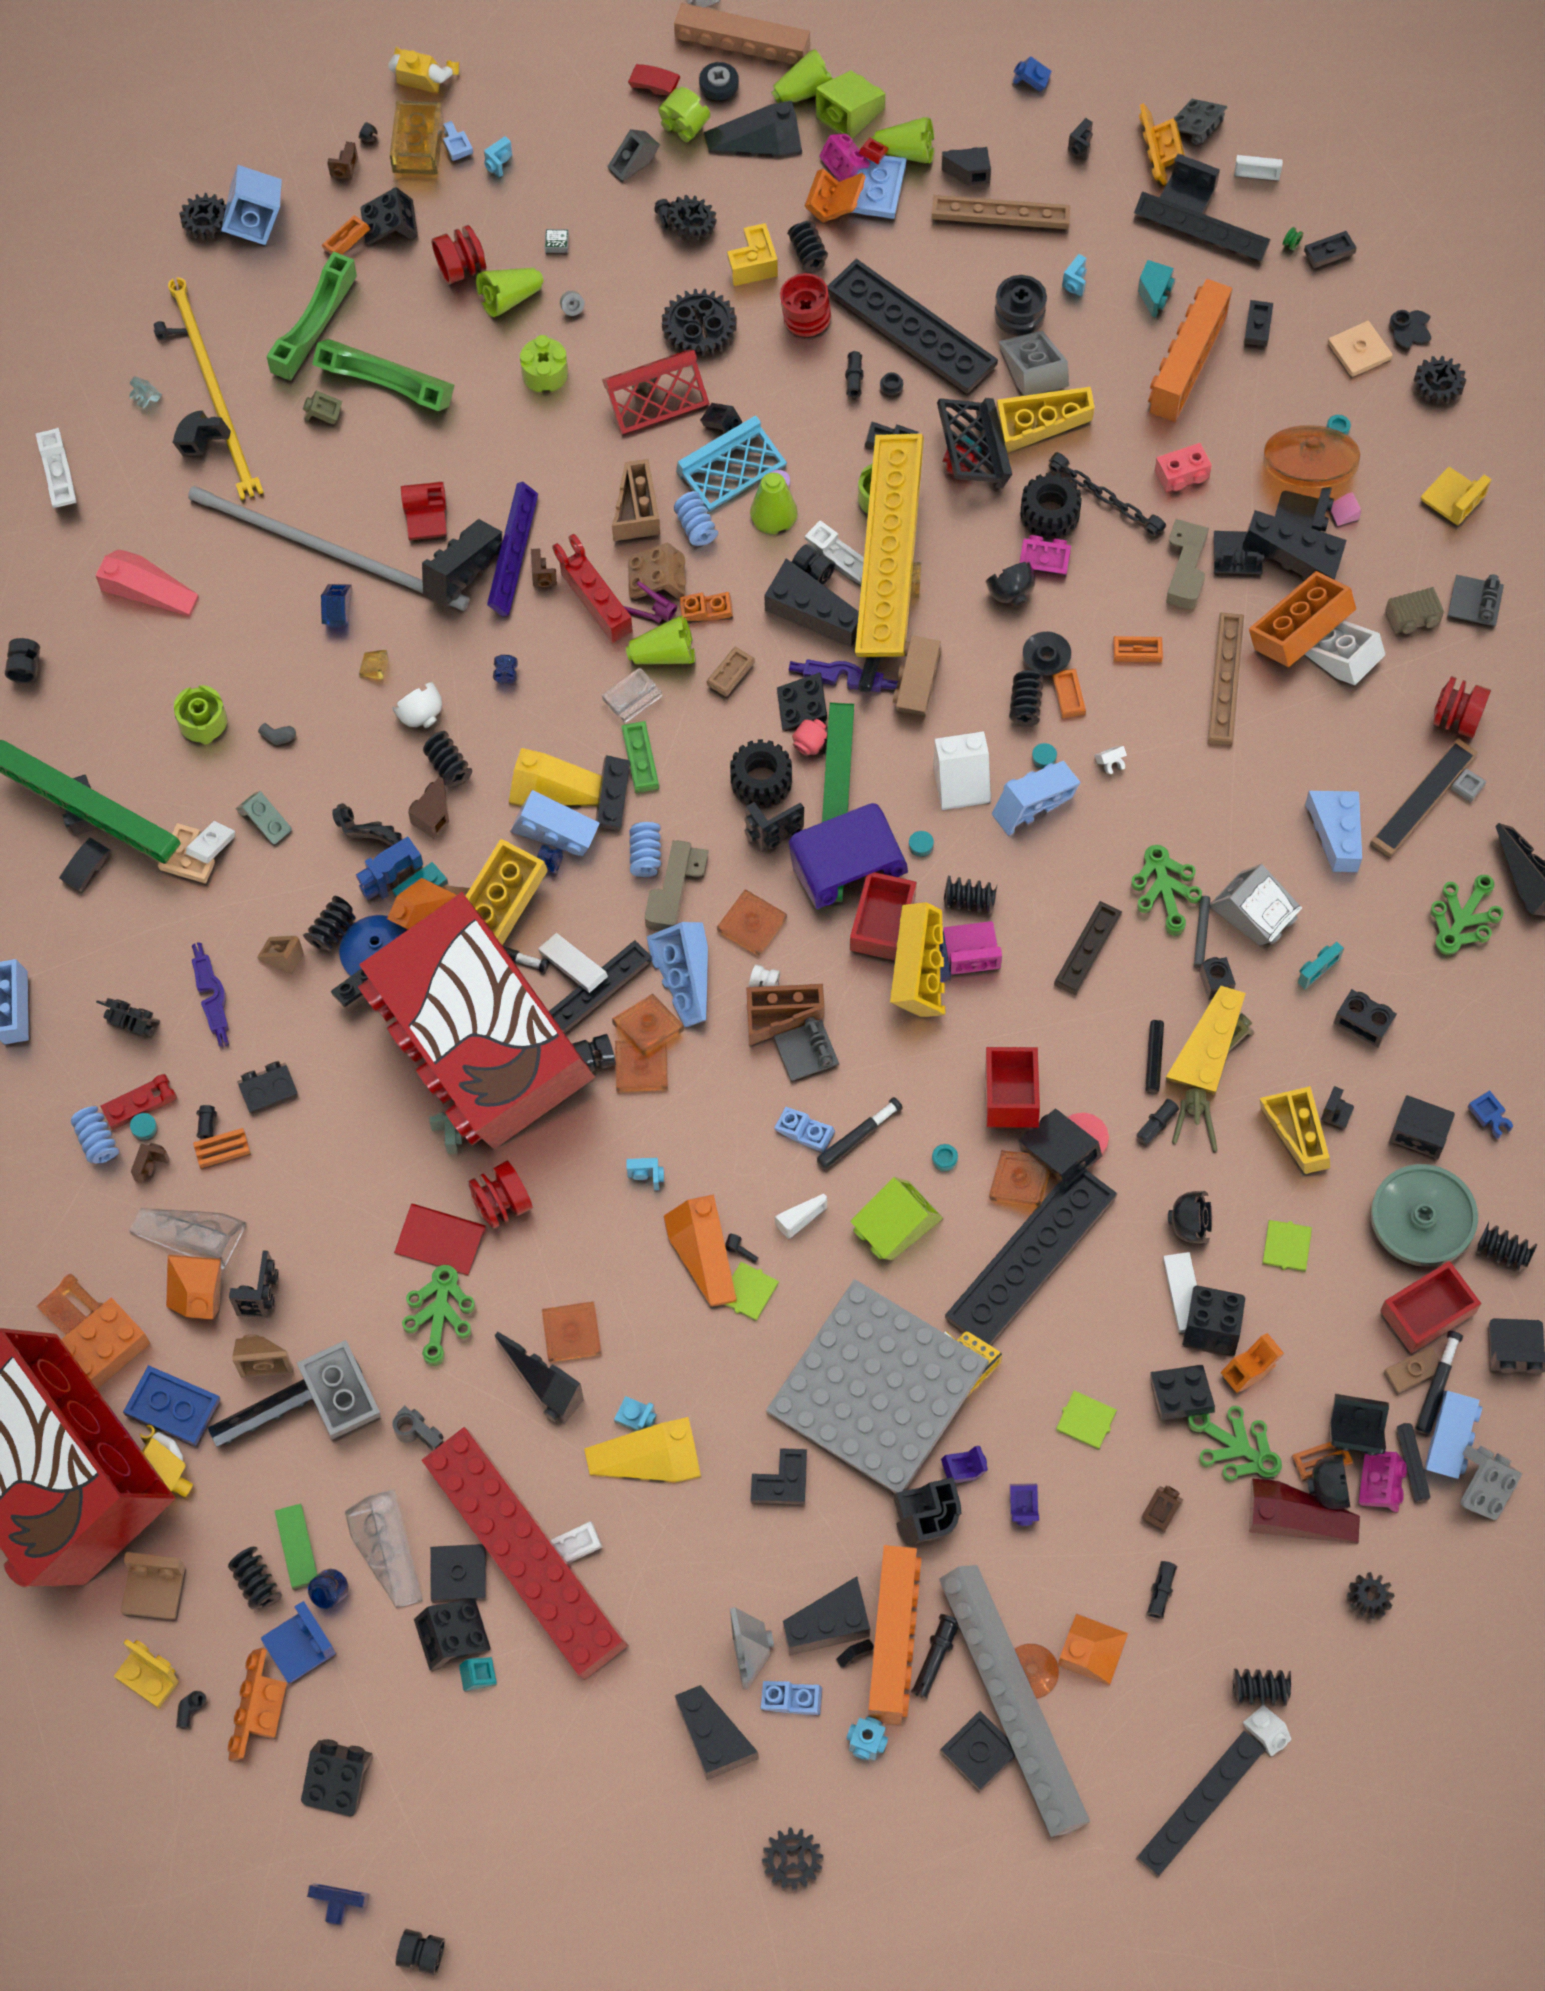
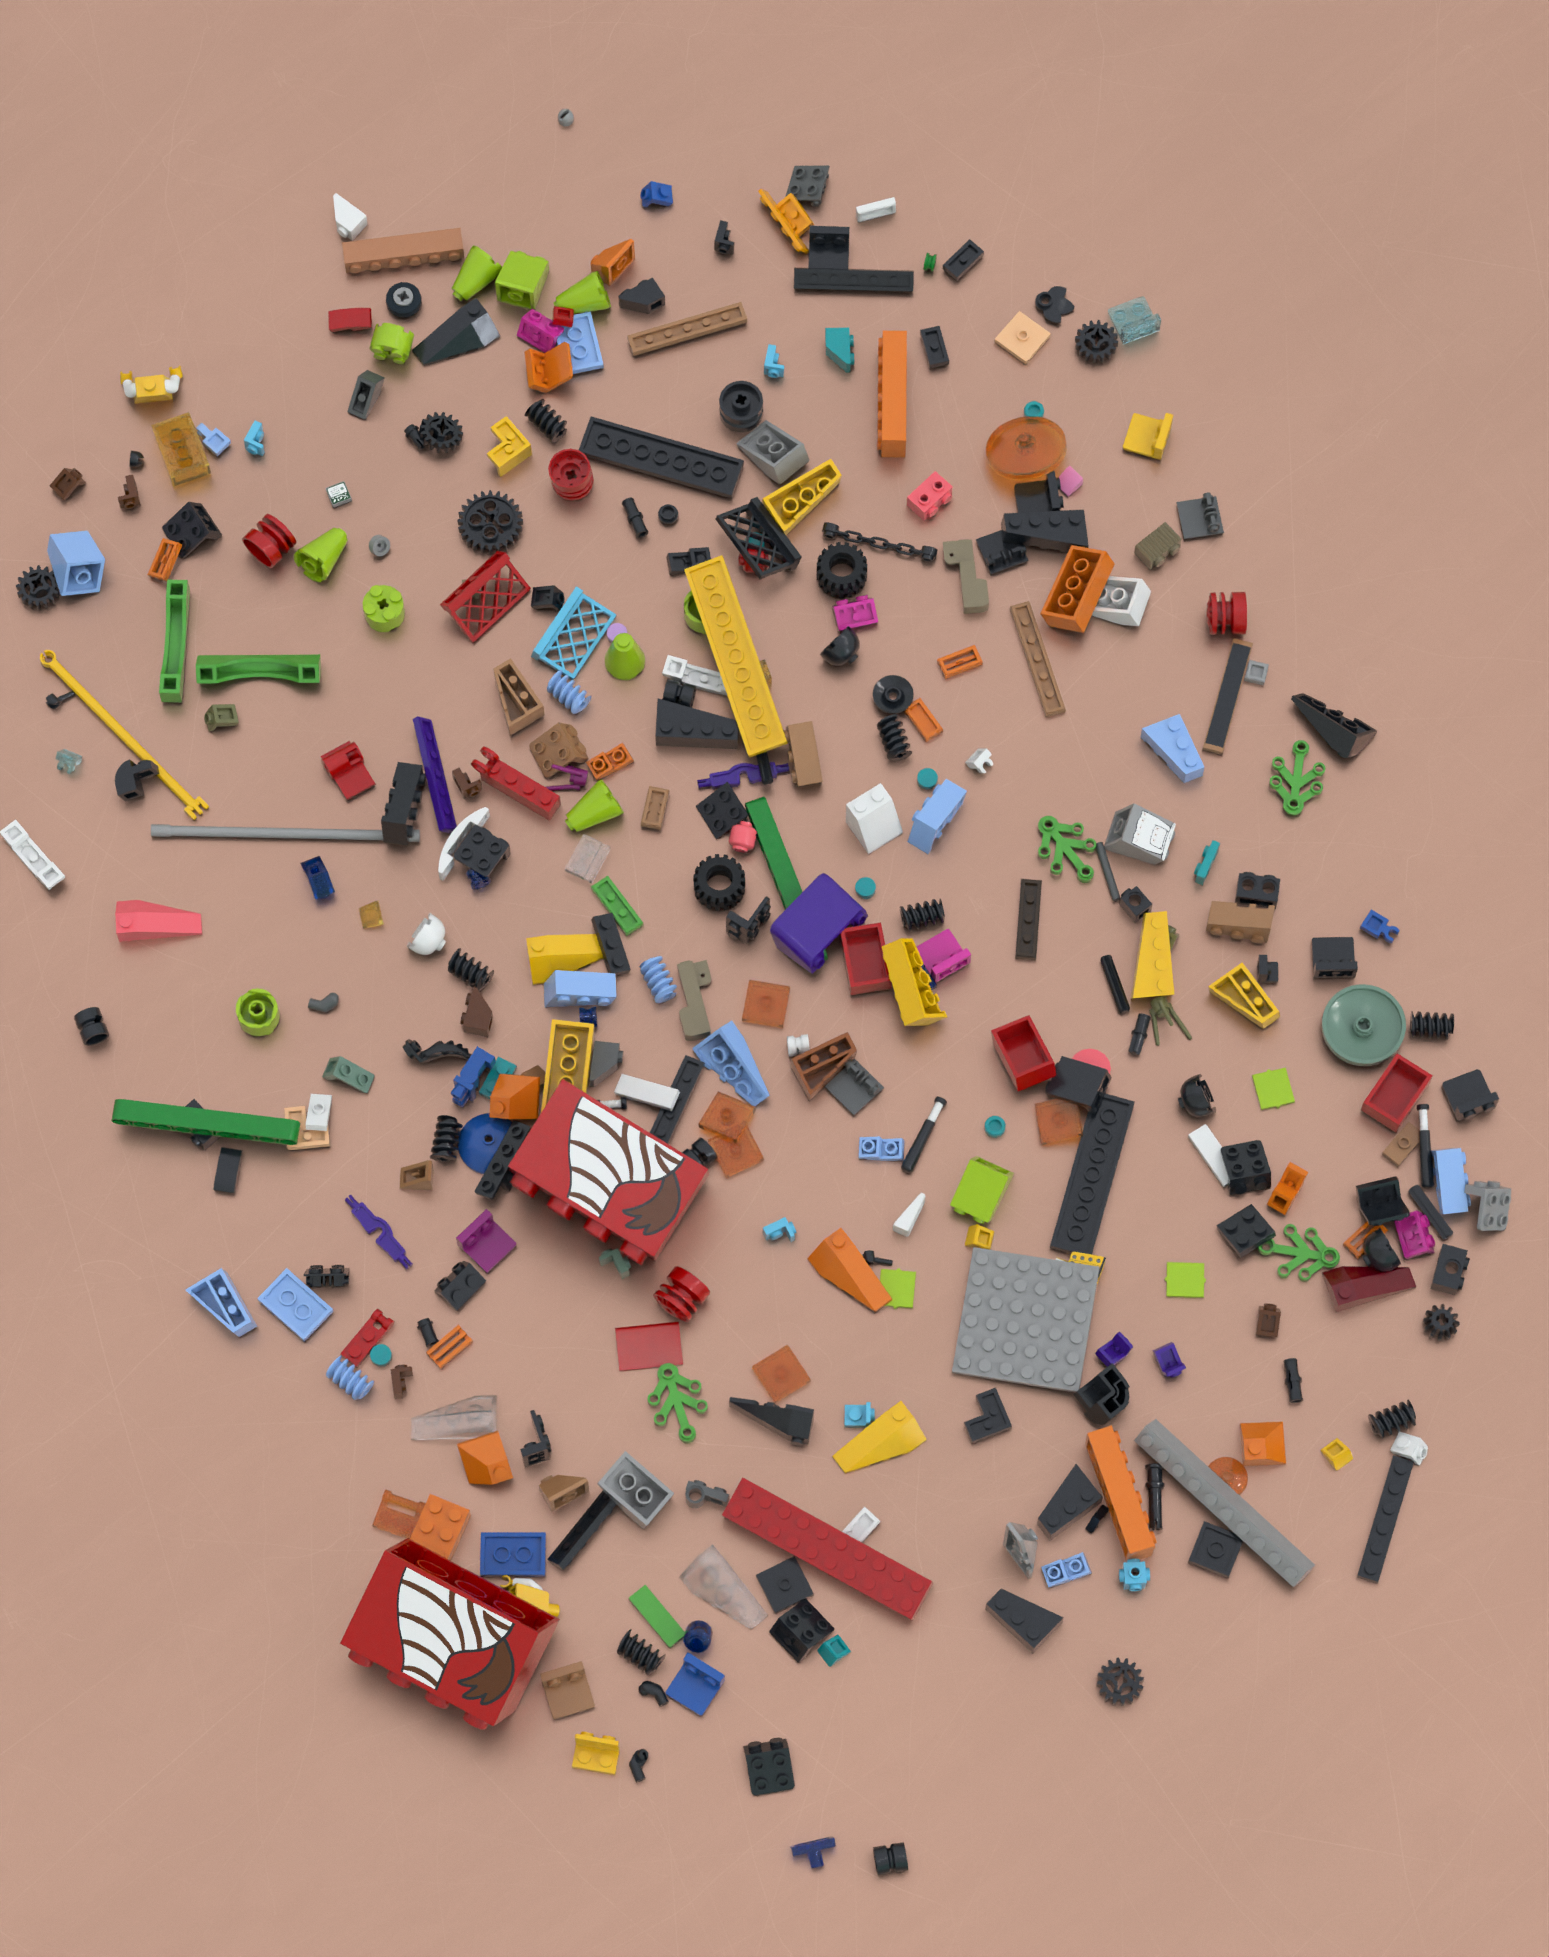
camera: 25 degrees left, 5 degrees up
orange bracket [227,1648,286,1761] -> none
none -> reddish brown bracket [50,468,86,500]
none -> light blue plate [257,1268,333,1342]
none -> white slope [438,807,490,881]
none -> black bracket [454,824,511,878]
none -> magenta bracket [456,1209,517,1273]
none -> dark grey slope [589,1041,624,1087]
none -> orange slope [590,239,635,287]
none -> black arm [638,1681,669,1707]
none -> yellow slope [965,1224,994,1250]
none -> clear light blue bracket [1108,296,1161,344]
none -> medium nougat wedge [1206,901,1275,944]
none -> yellow slope [1321,1438,1353,1470]
none -> black brick [1430,1244,1470,1295]

